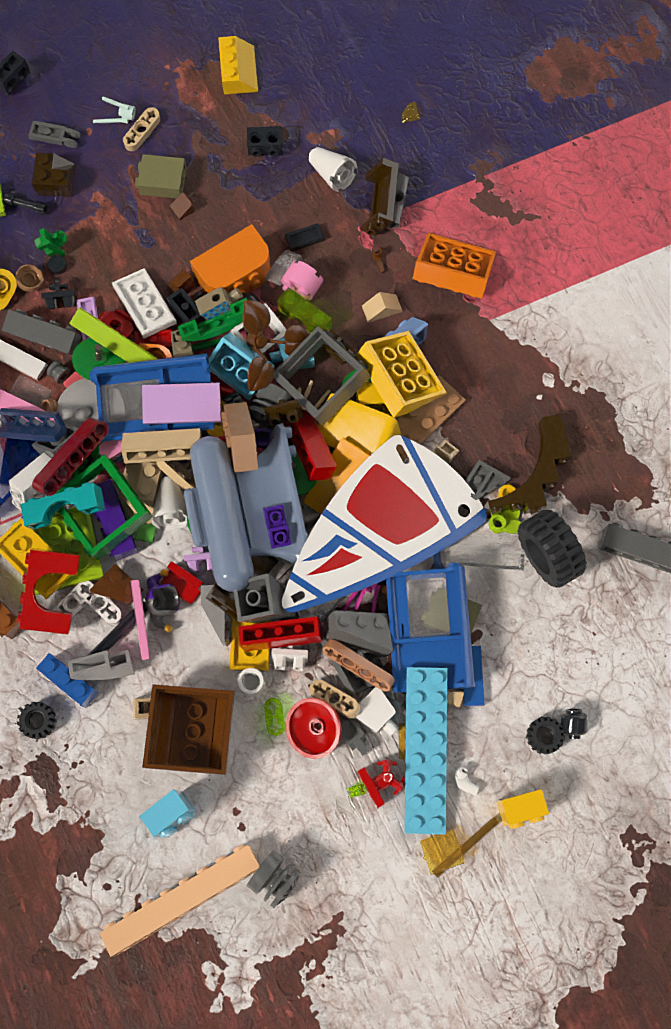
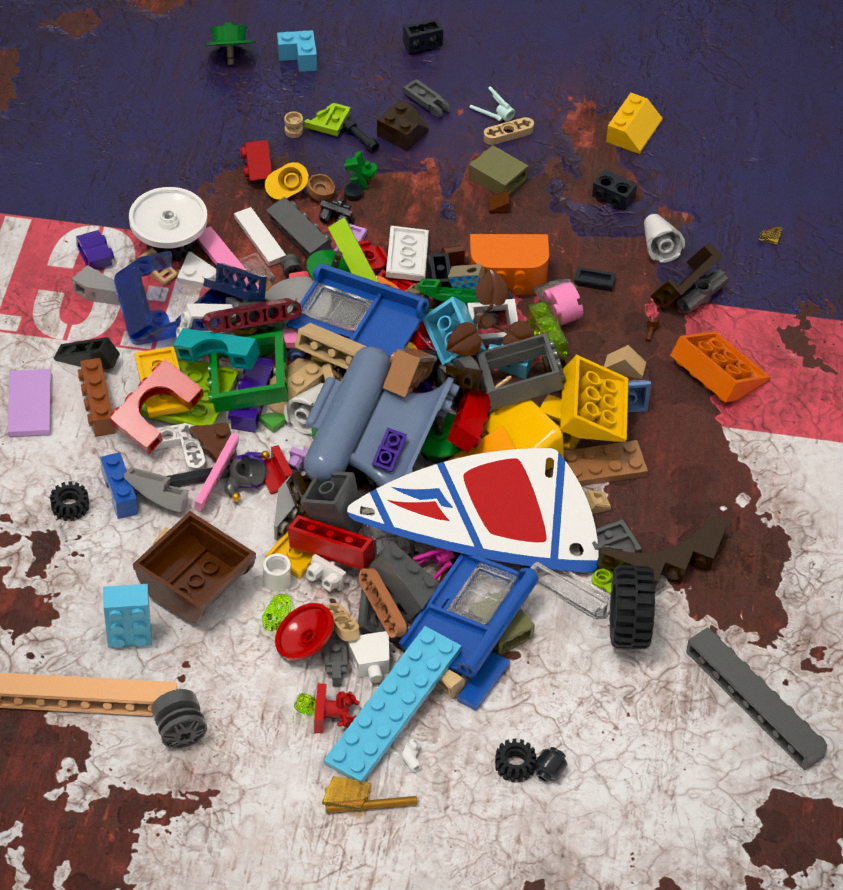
camera: 30 degrees right, 25 degrees down
lavender tile [142,383,221,424] -> none
yellow brick [496,789,549,829] -> none

